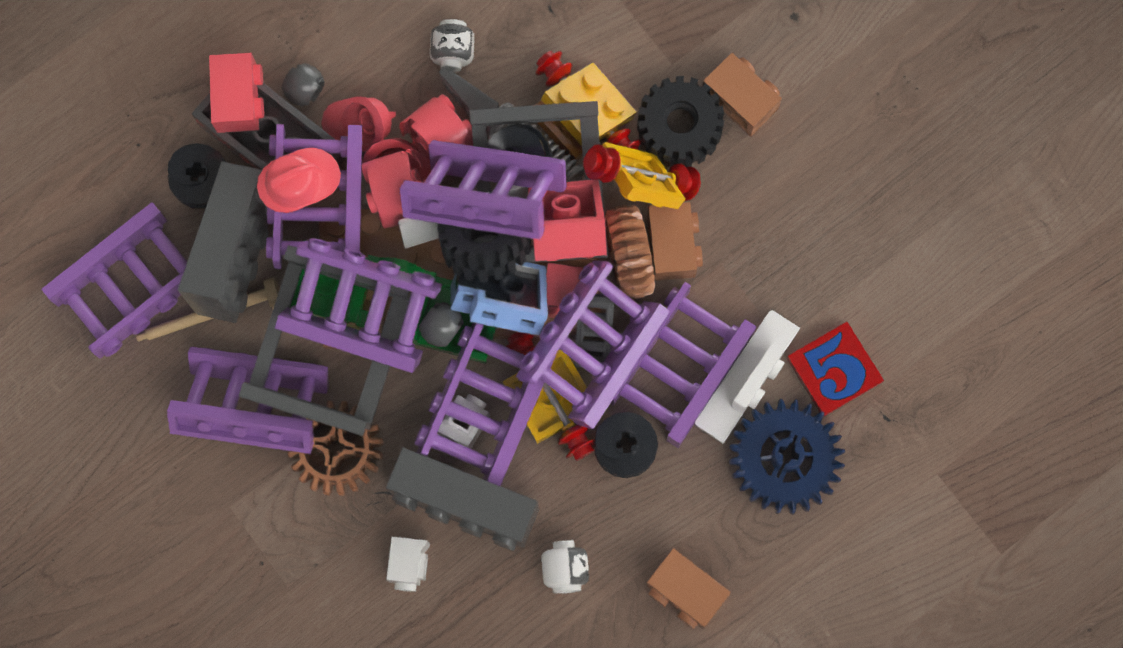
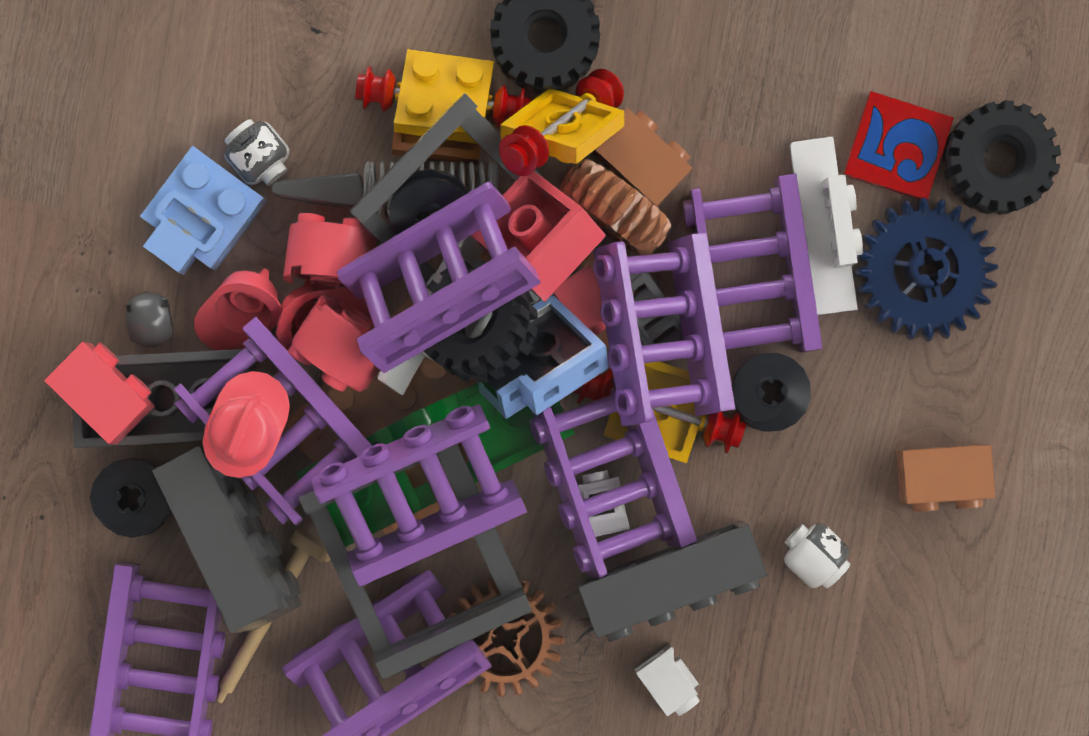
camera: 50 degrees left, 10 degrees up
dark grey piece [419,302,464,347] -> none
none -> light blue piece [140,145,267,275]
none -> black tyre [943,100,1061,215]

